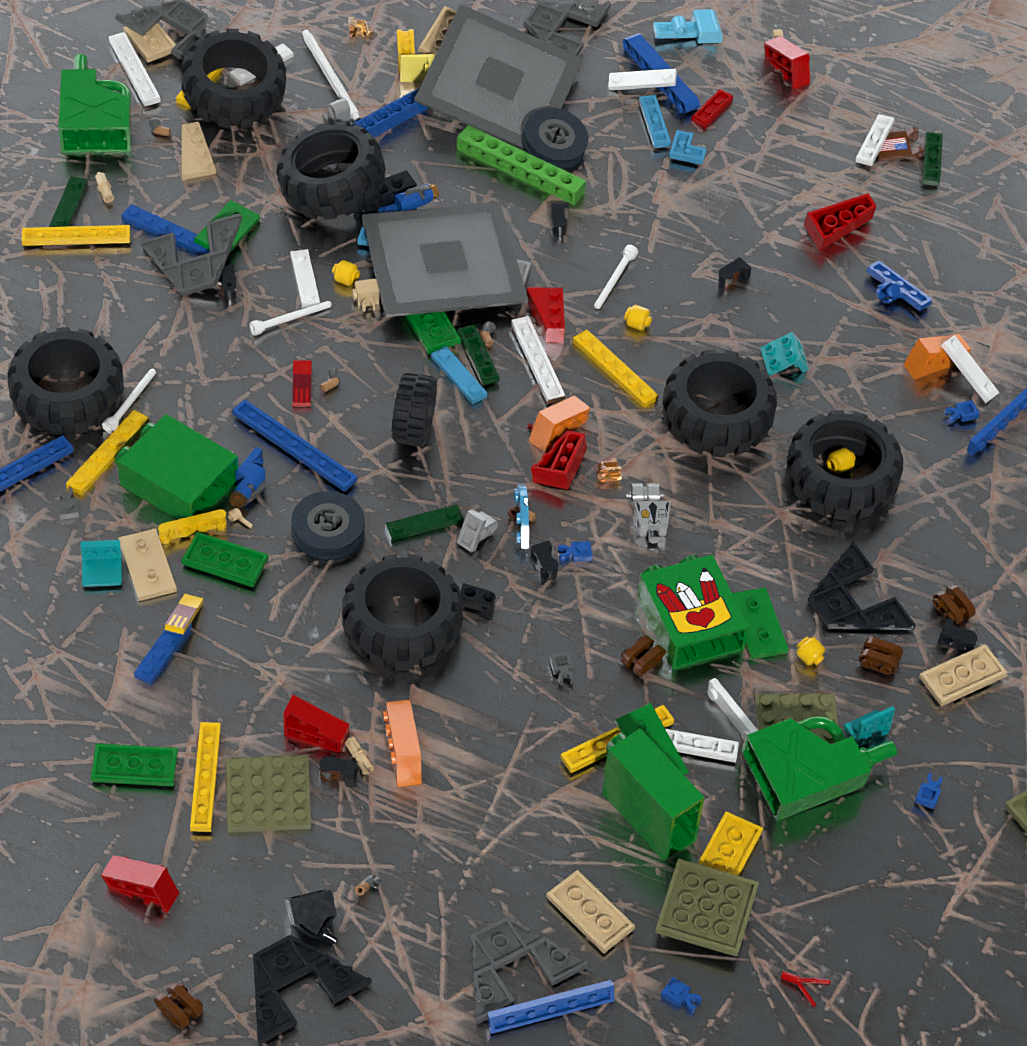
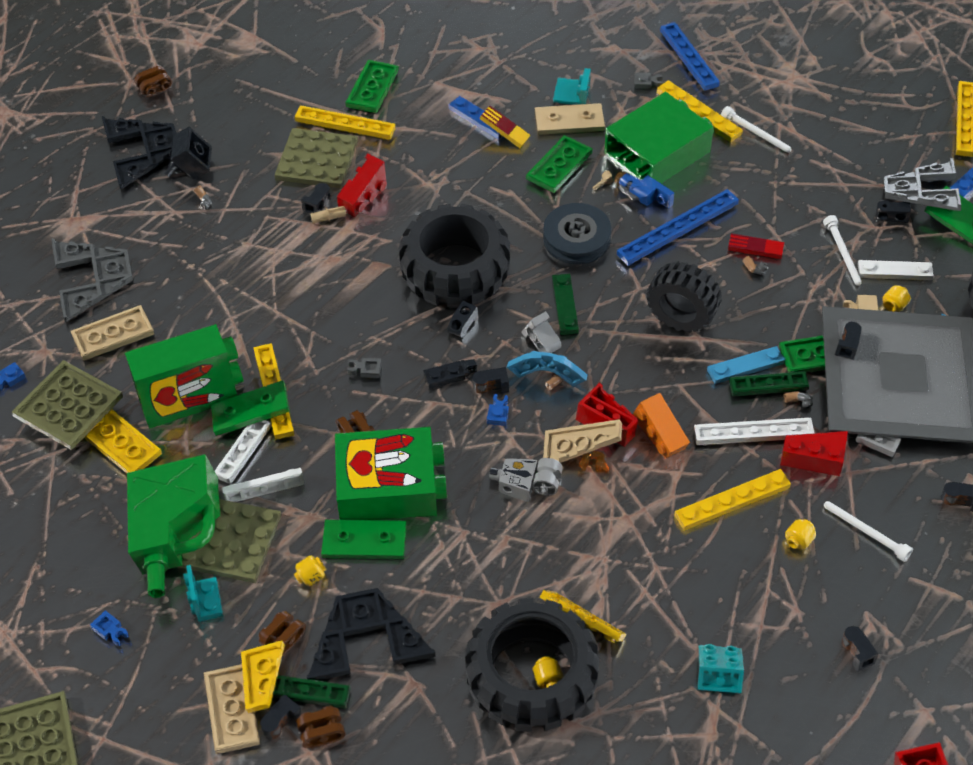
camera: 110 degrees right, 0 degrees up
black tyre [7,327,124,436] -> none
red wedge [101,855,179,913] -> none
yellow plate [158,509,227,544] -> none
orange wedge [383,700,422,787] -> none
blue plate [487,980,614,1034] -> none
black tyre [662,349,777,457] -> none
none -> yellow wing [241,641,285,713]
none -> dark green plate [272,675,351,709]
none -> black hinge [423,359,477,389]
none -> yellow wing [539,590,627,643]
none -> tan wing [543,419,622,463]
none -> black leg [835,321,862,360]

